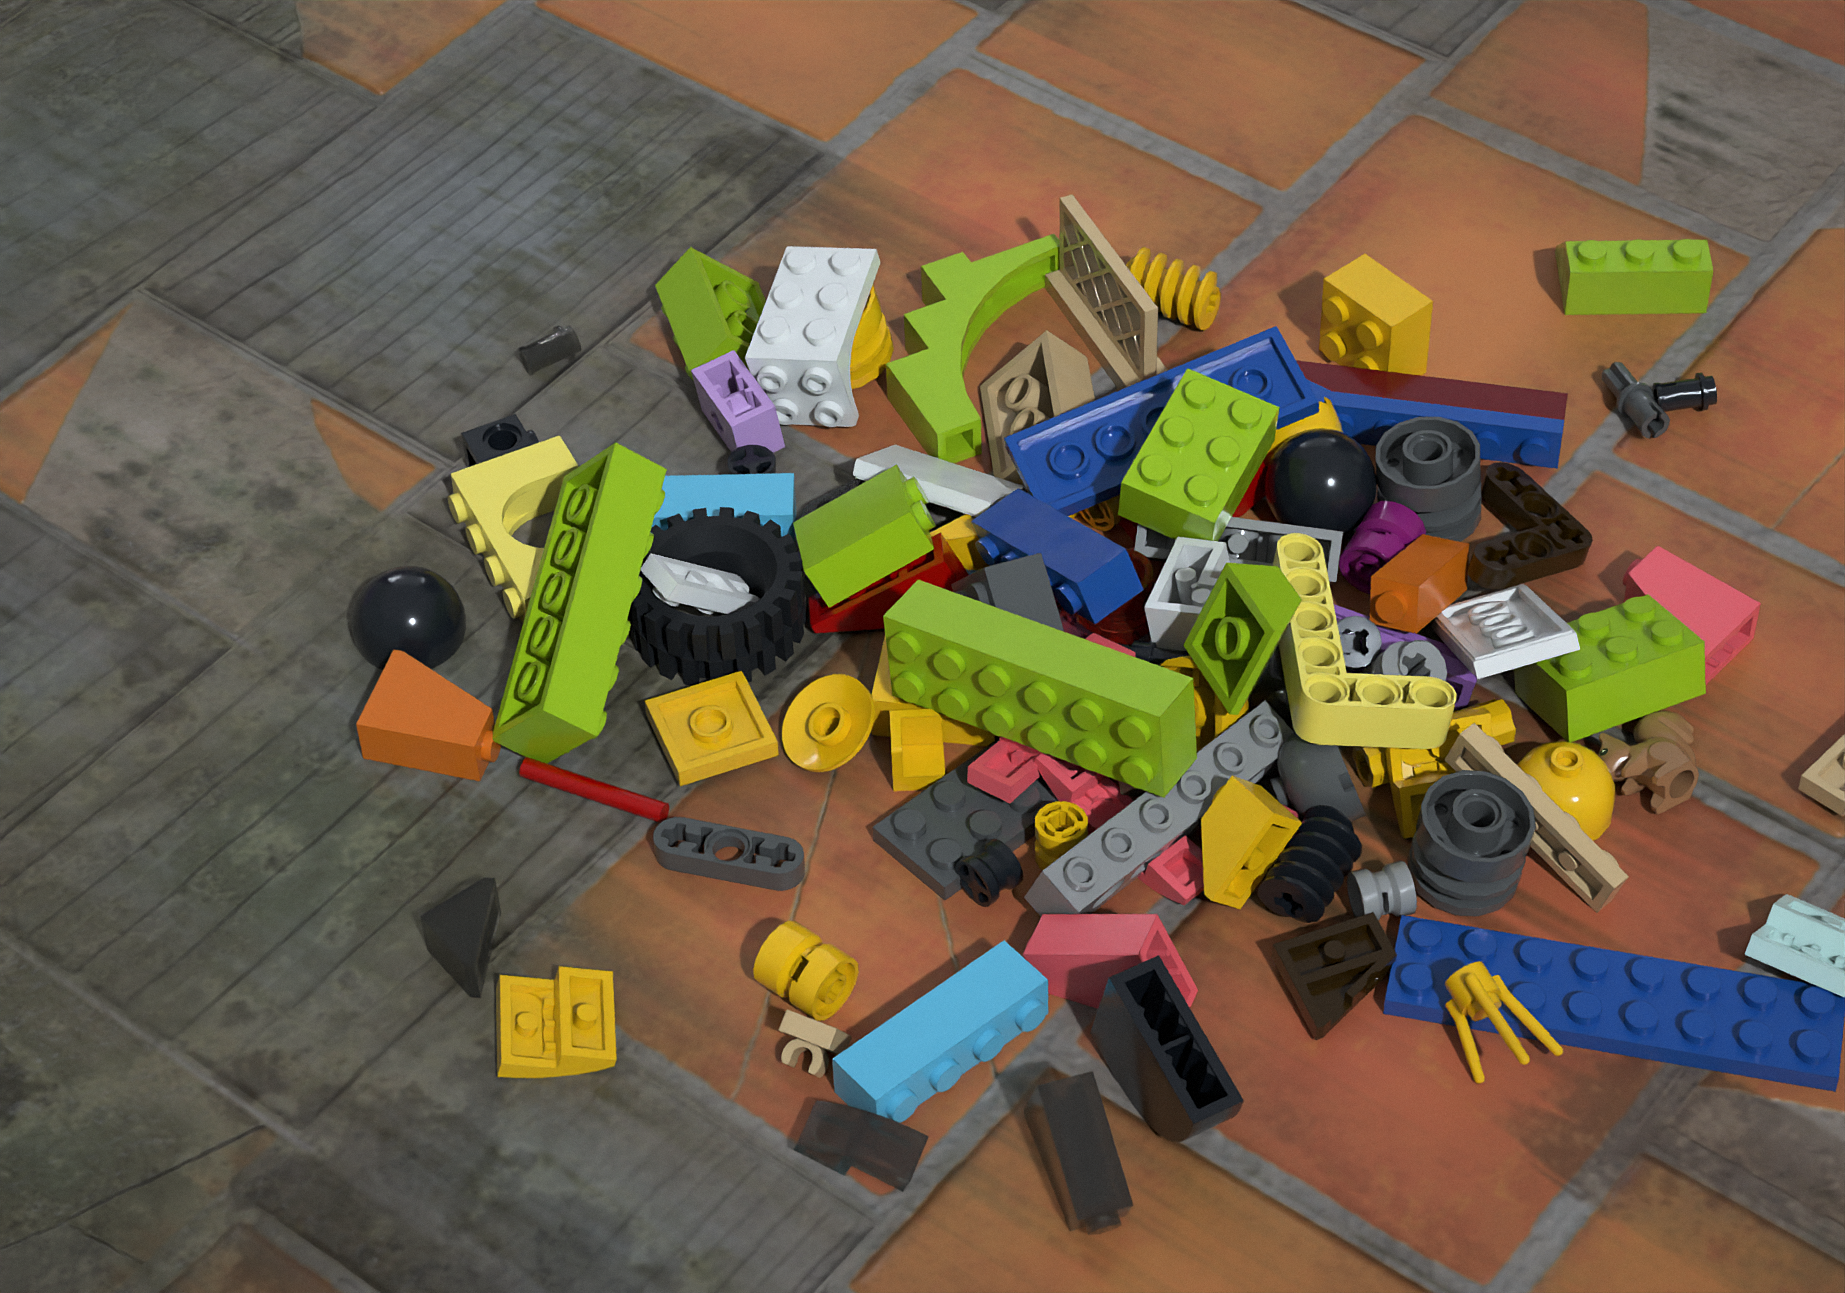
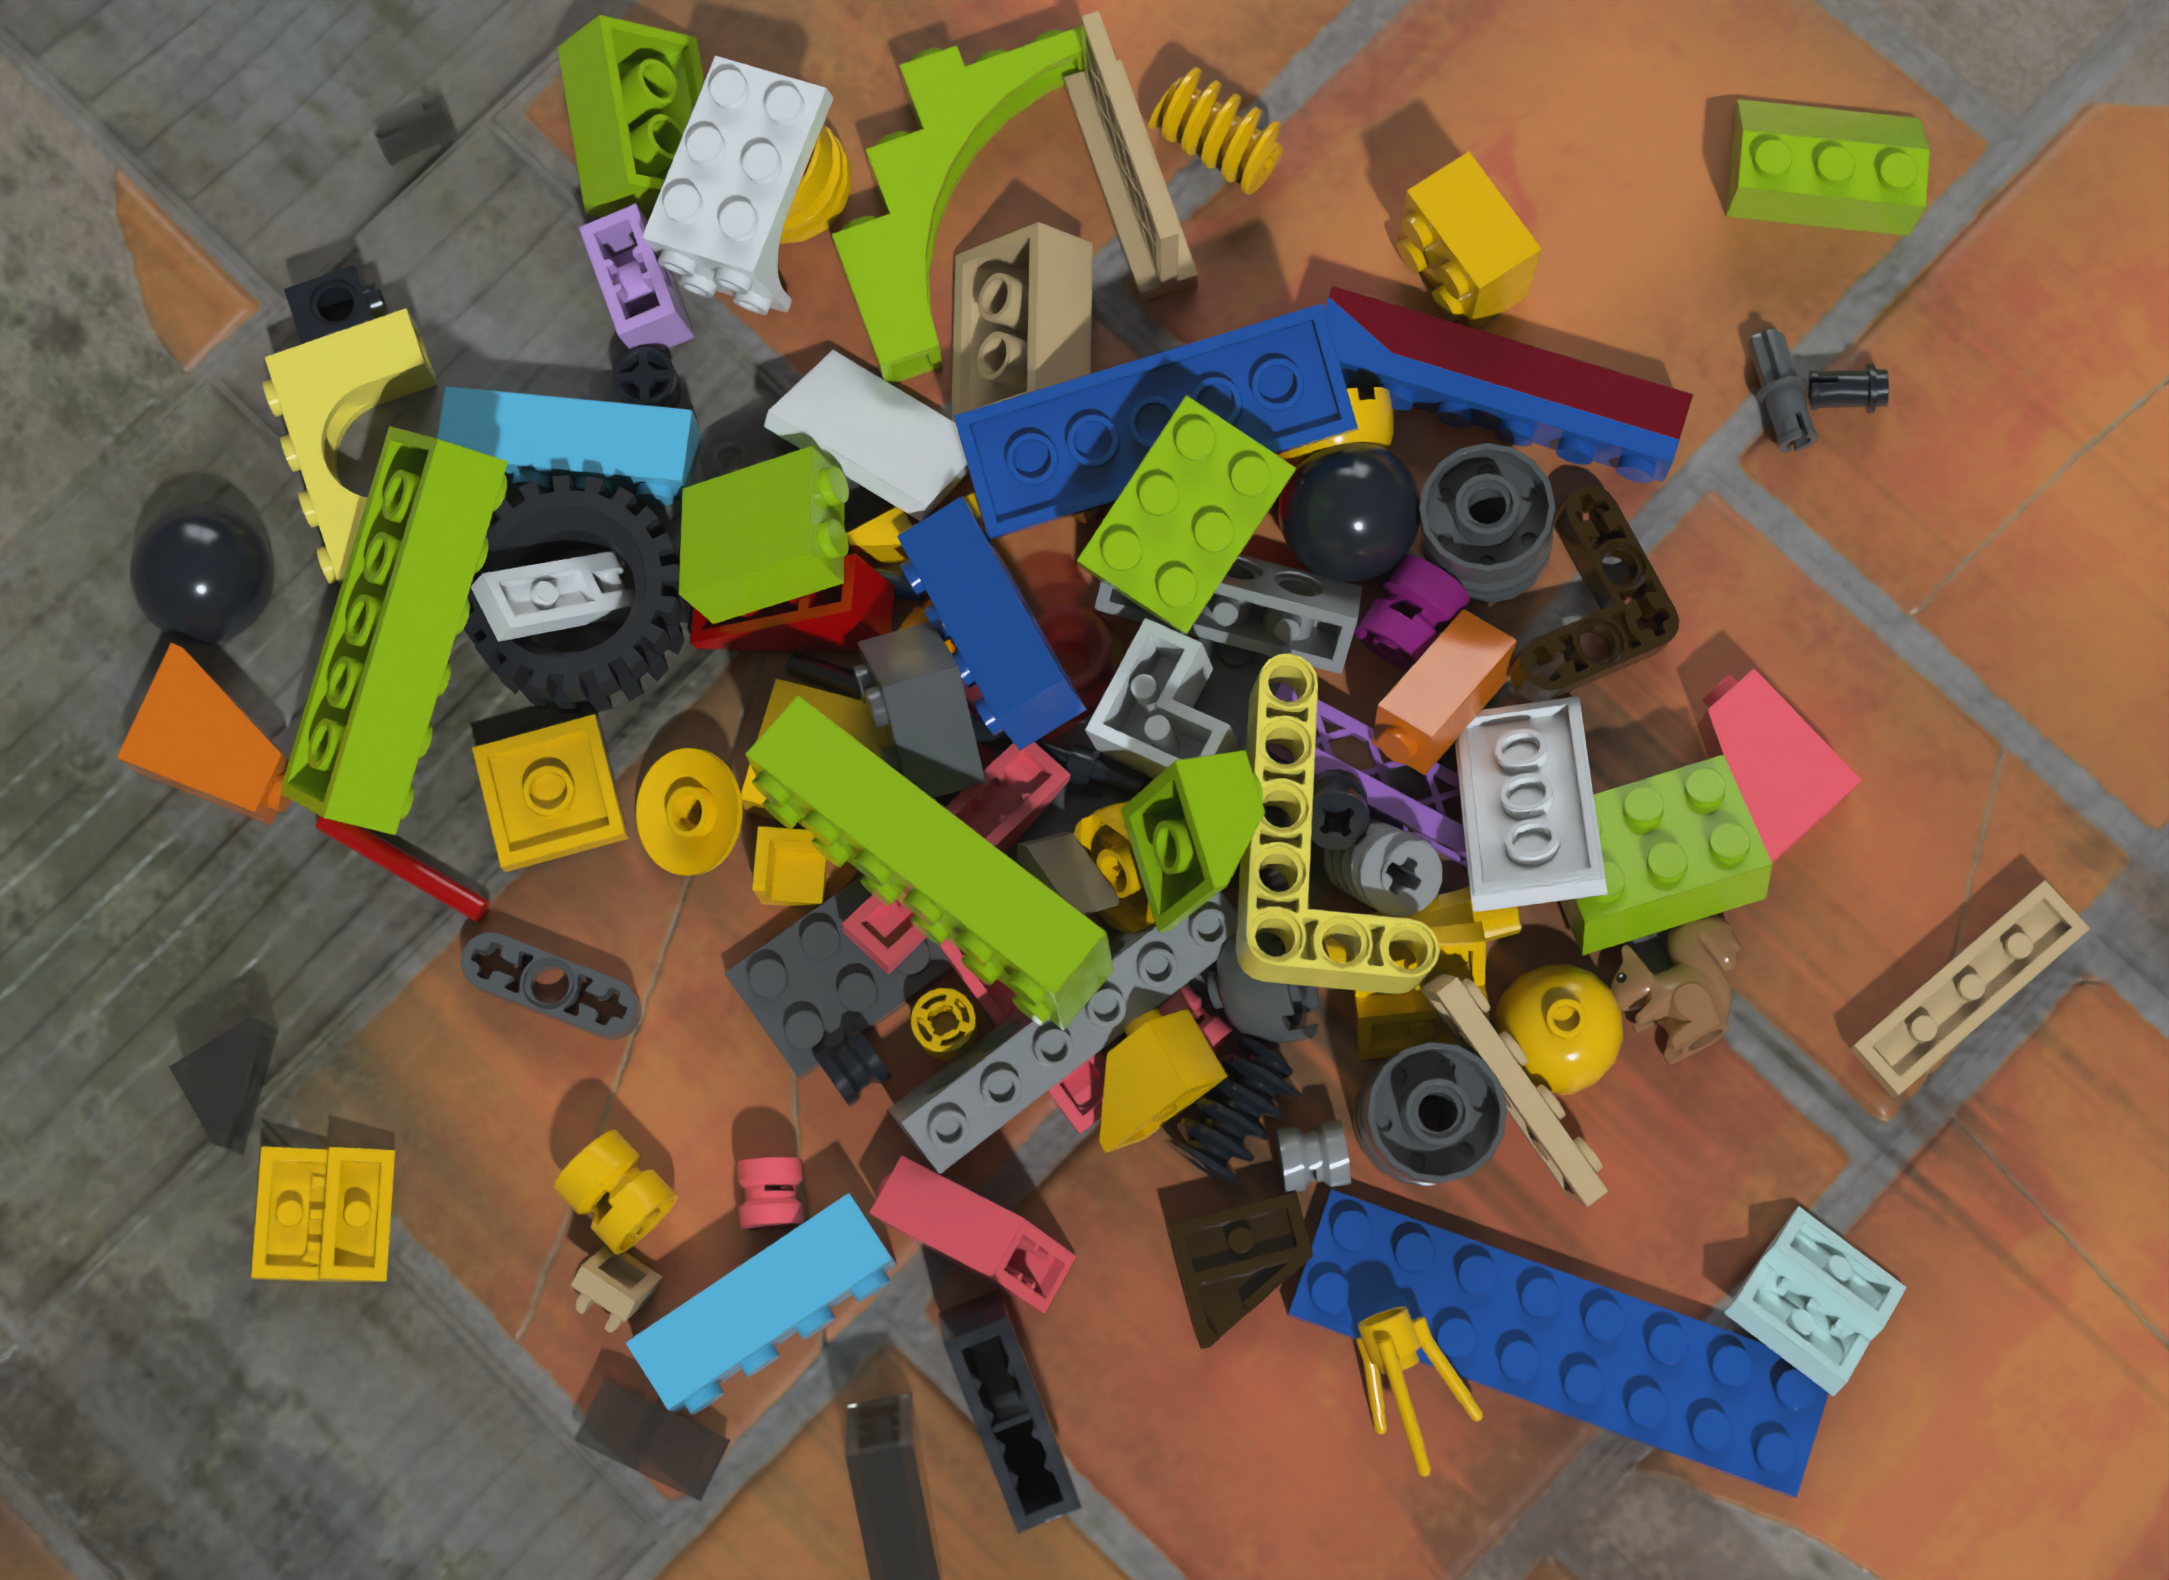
camera: 10 degrees right, 30 degrees up
none -> coral wheel [737,1157,805,1230]

